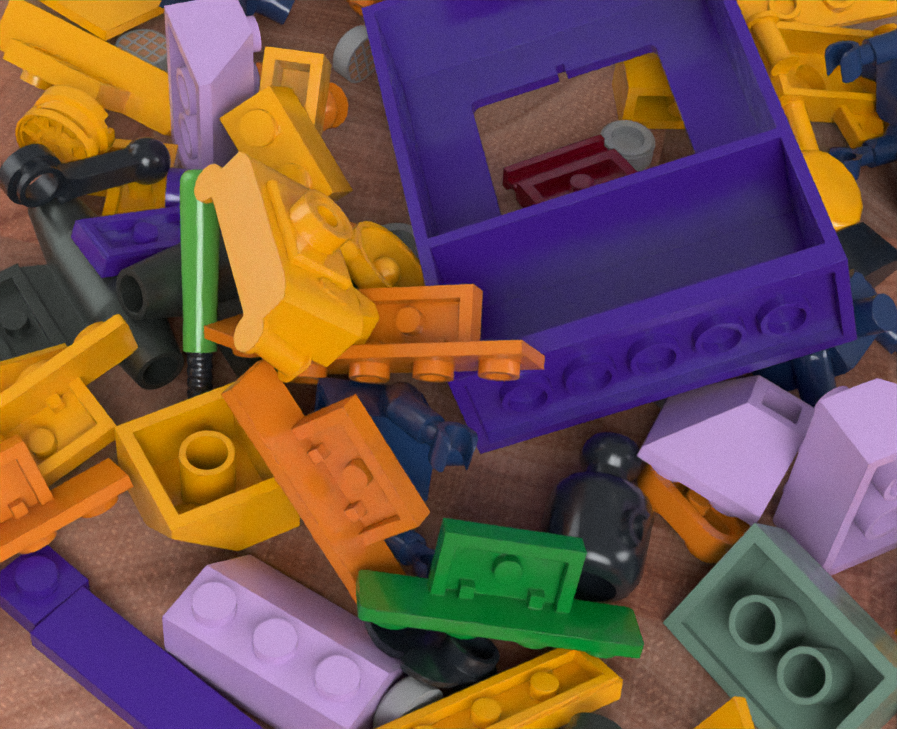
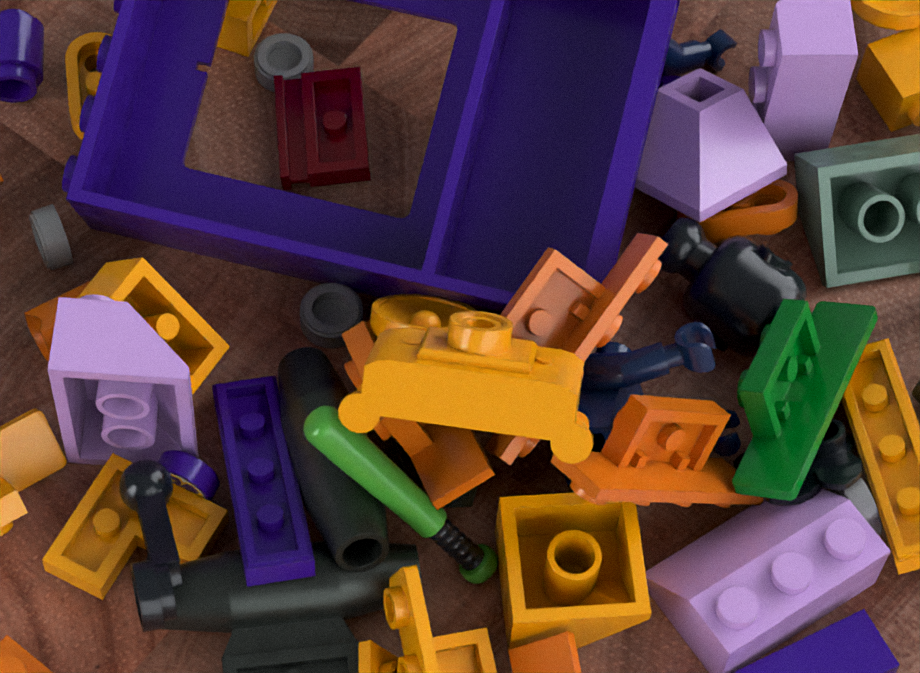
camera: 65 degrees left, 10 degrees up
light orange wheel [15,85,115,163] -> none
light orange brick [219,85,353,202] -> none

